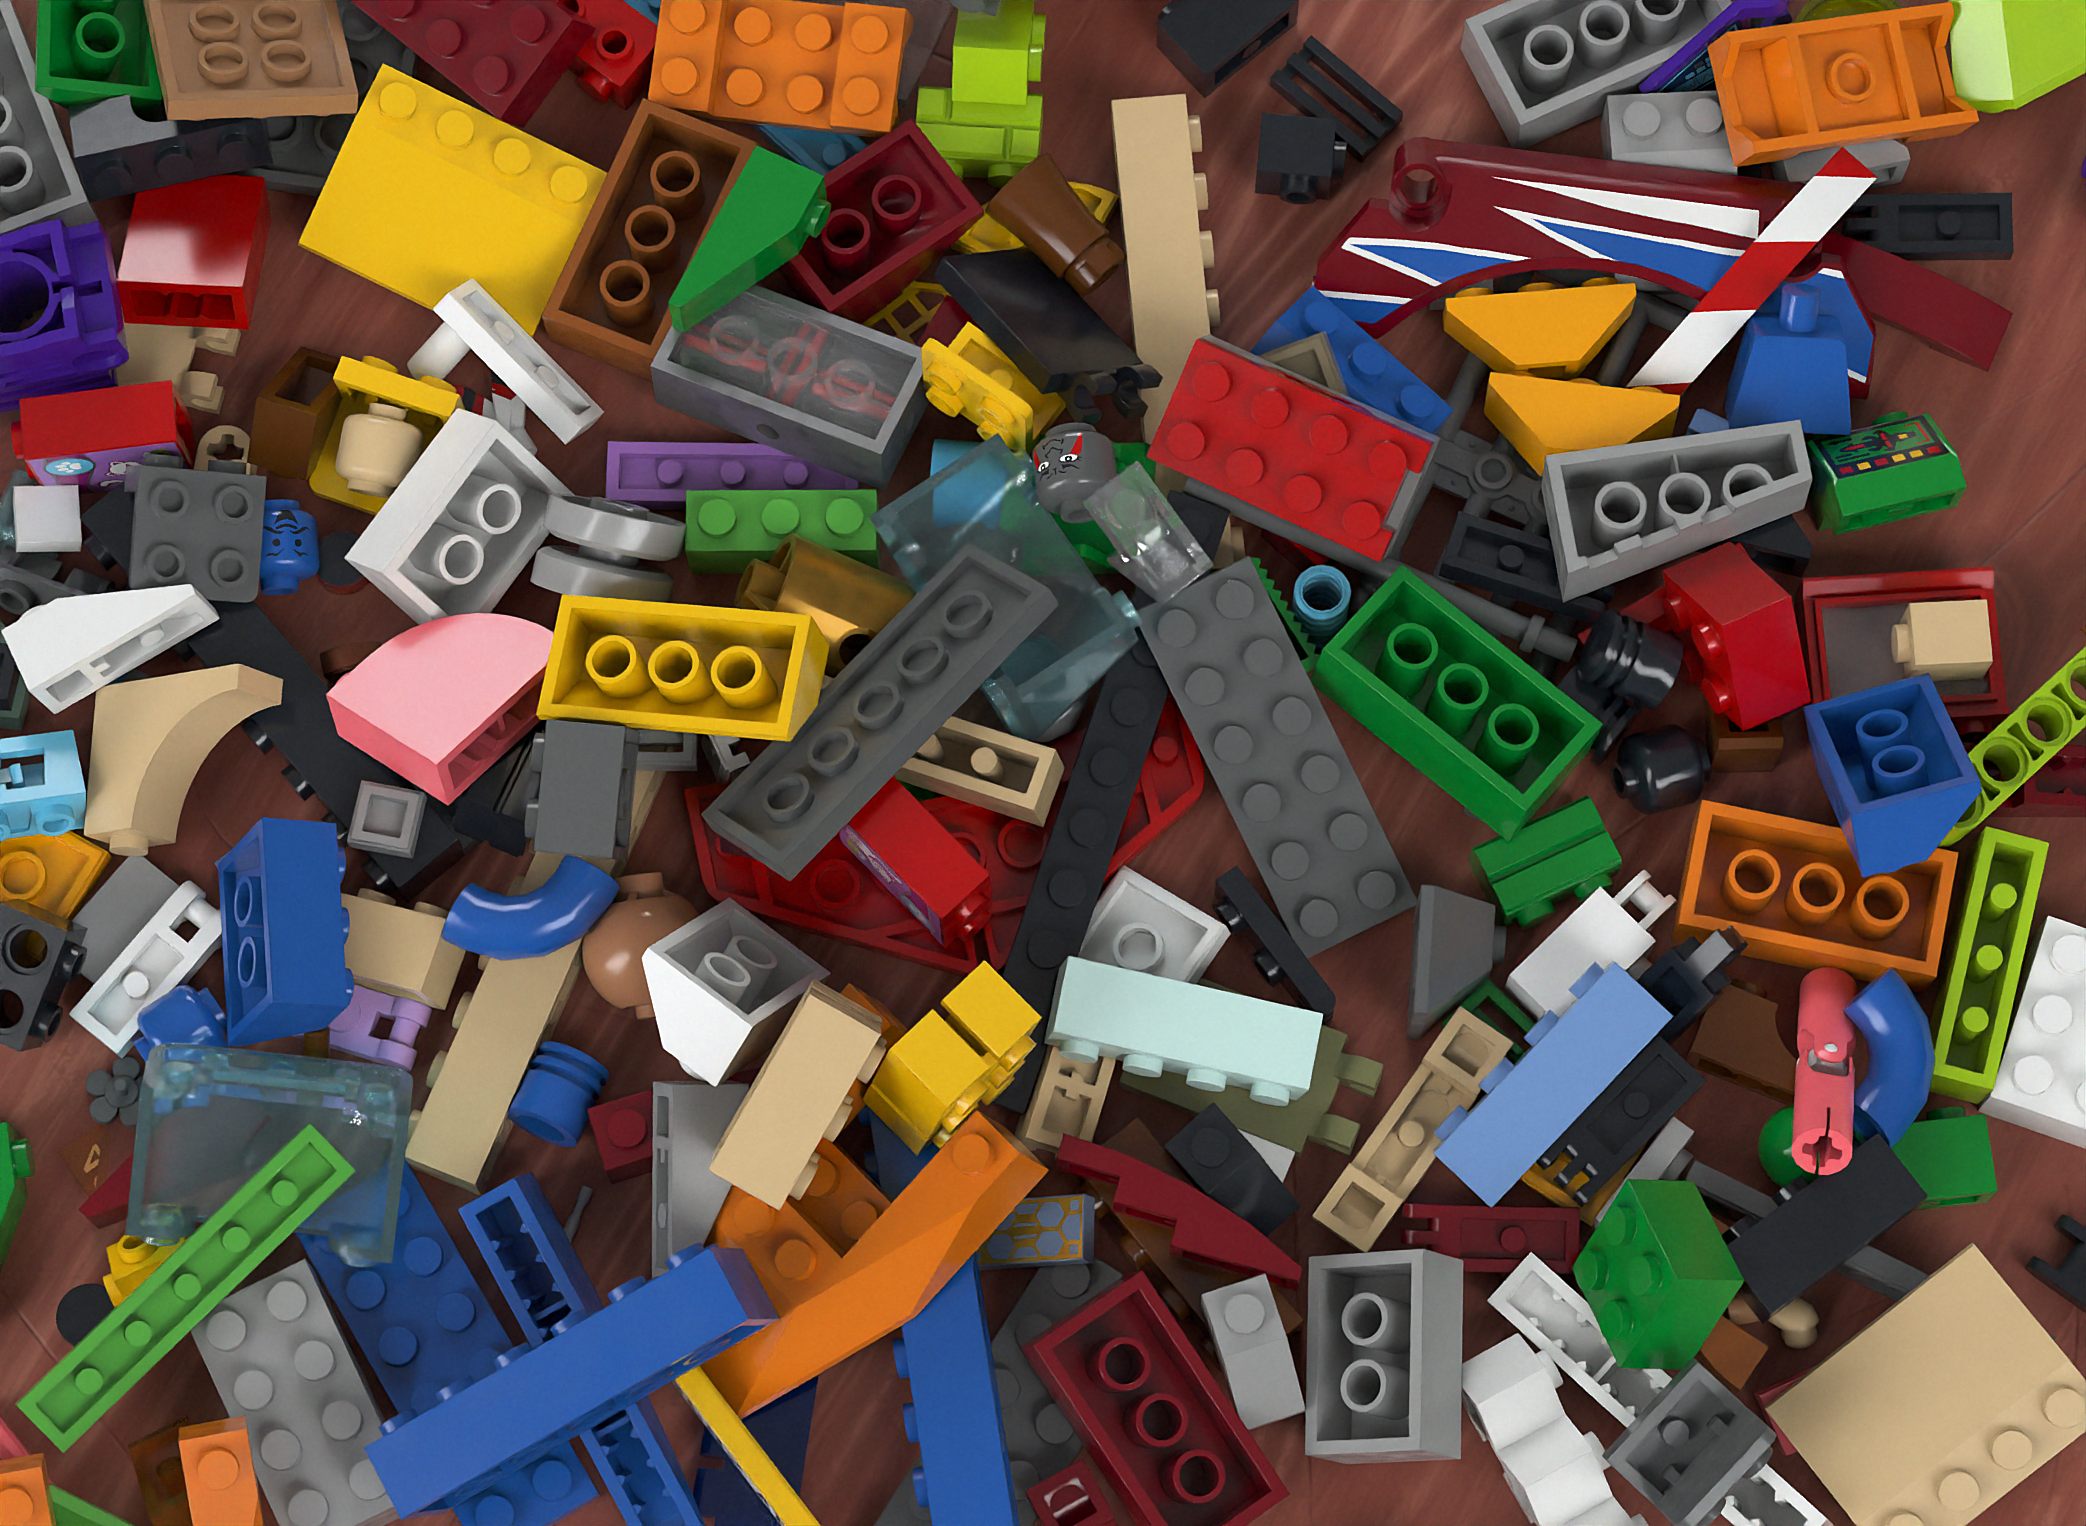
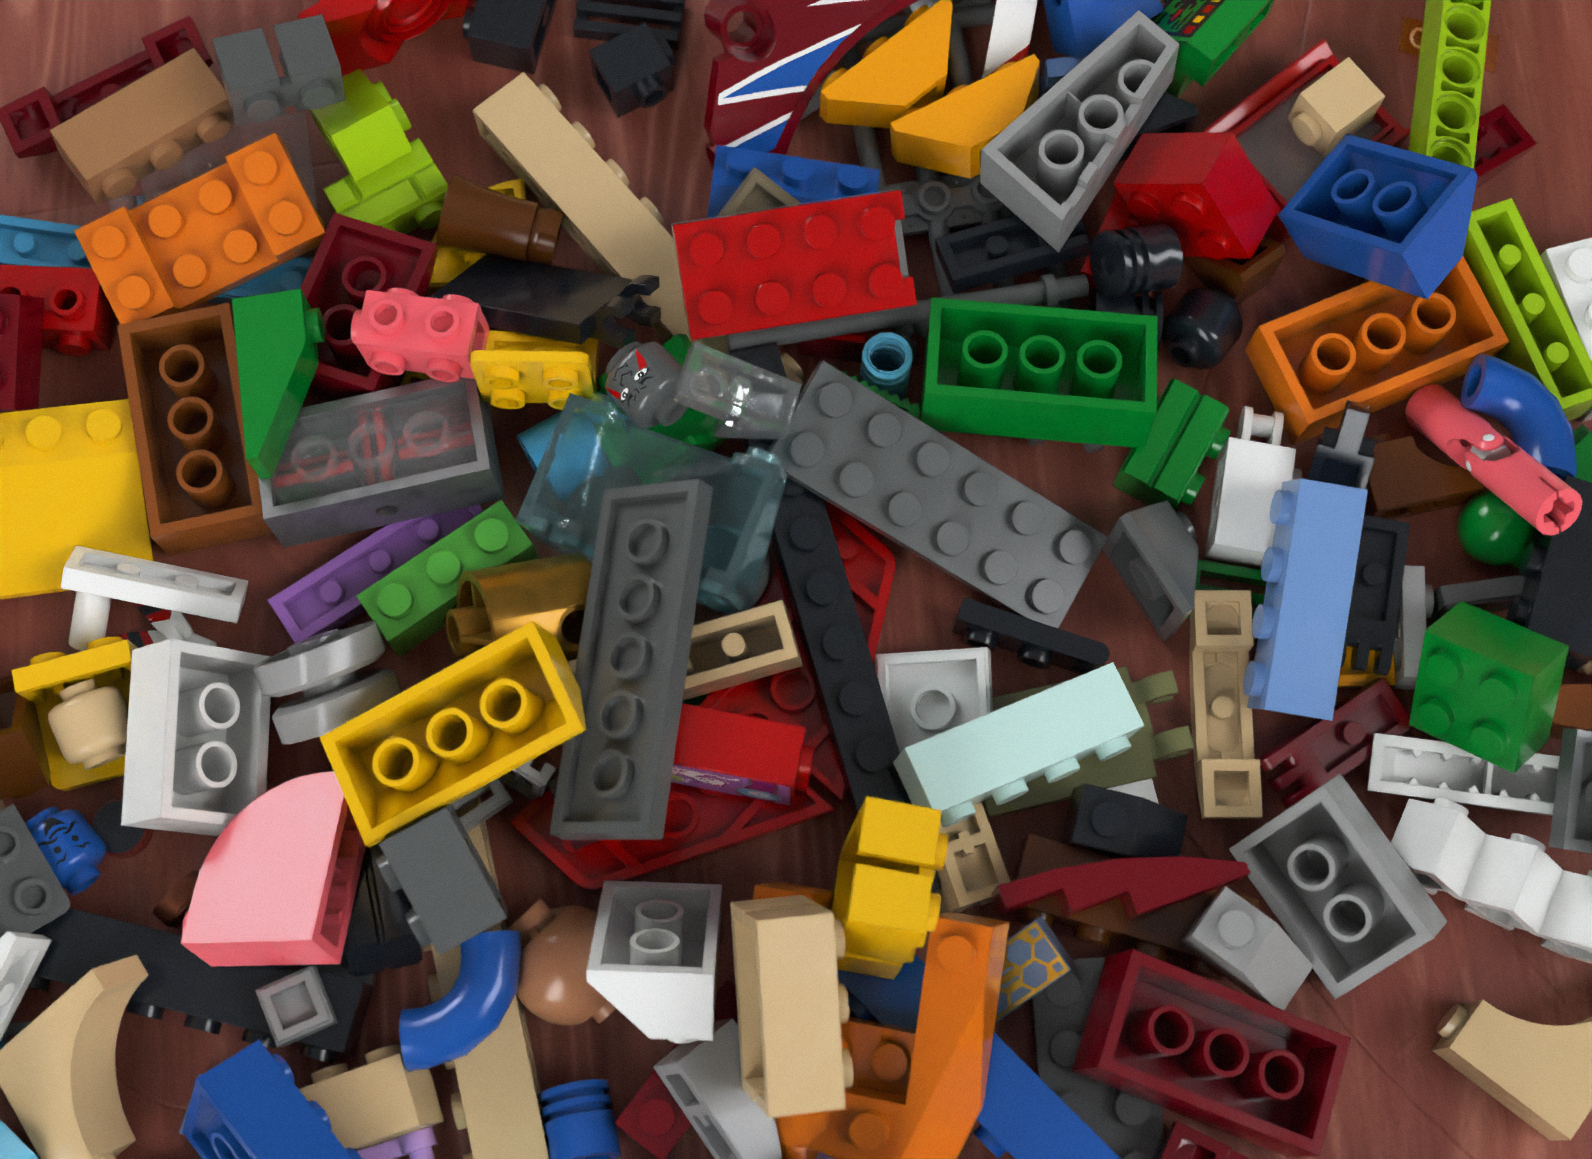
camera: 40 degrees left, 0 degrees up
none -> coral brick [351,288,490,382]

